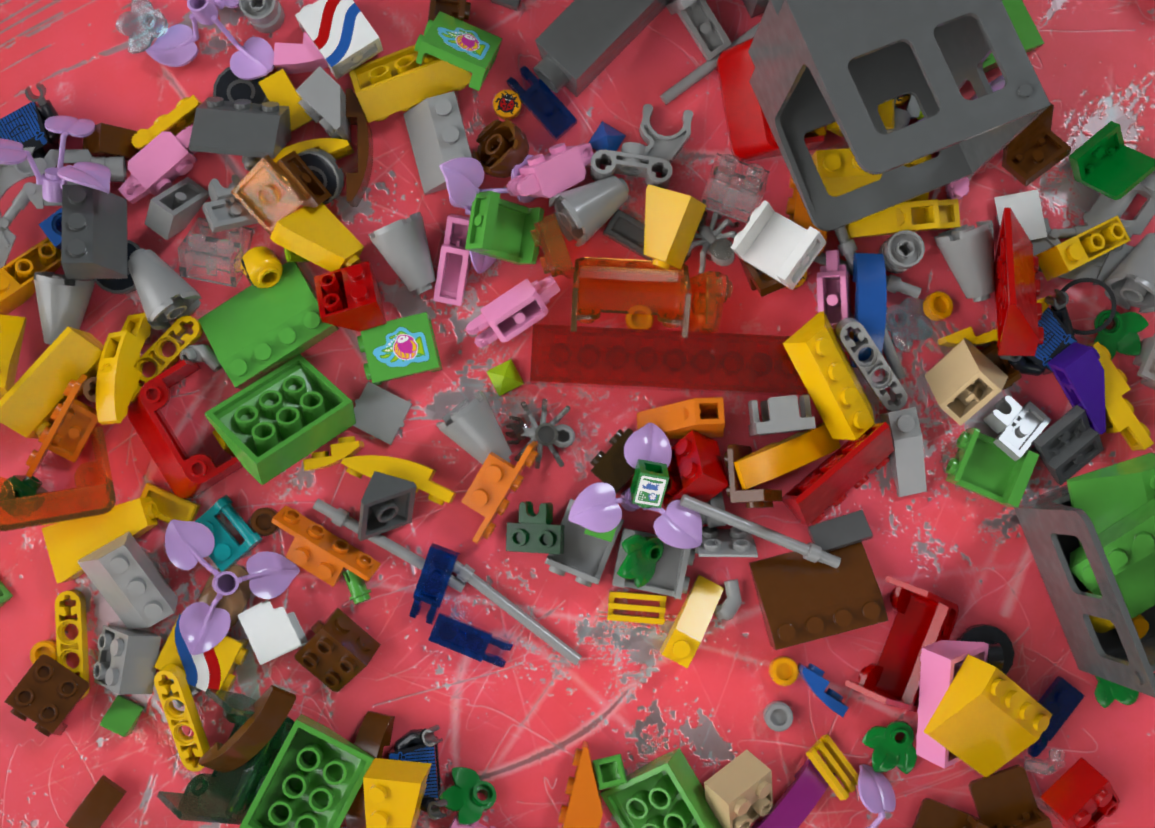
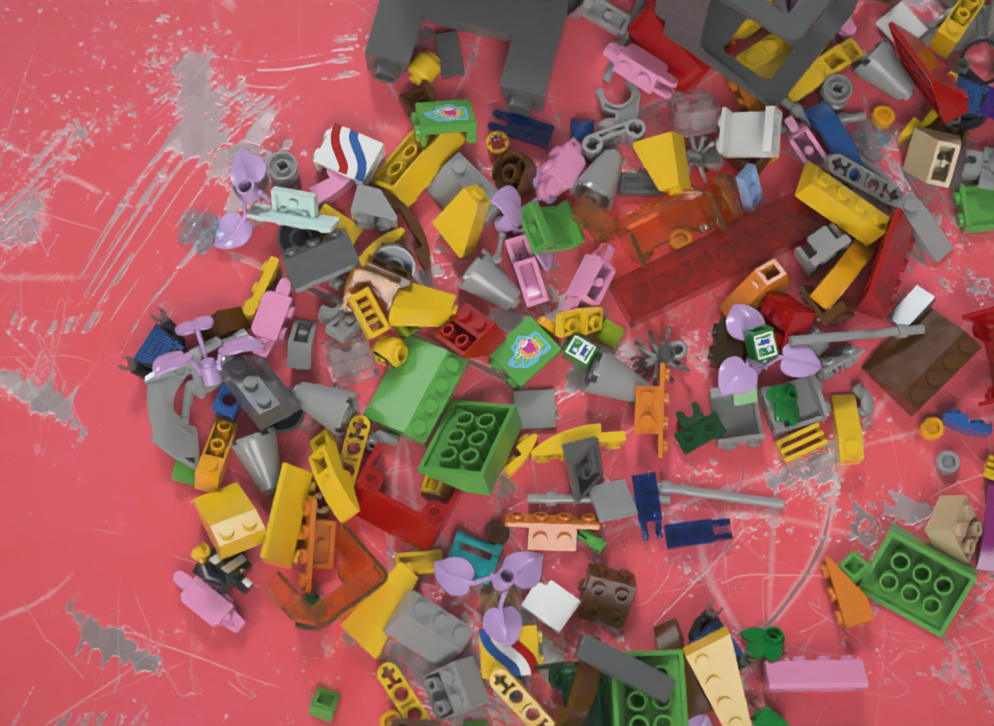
camera: 35 degrees left, 10 degrees down
none -> light aqua bracket [246,186,340,233]
none -> yellow slope [347,287,391,340]
none -> yellow slope [432,183,491,258]
none -> light grey hinge [492,232,507,264]
none -> light orange tile [536,316,556,337]
none -> yellow slope [555,307,603,338]
none -> green brick [562,333,599,372]
none -> dark grey slope [574,634,676,703]
none -> light grey piece [588,479,638,523]
none -> bright pink hinge [603,42,678,99]
none -> light blue plate [735,163,764,214]

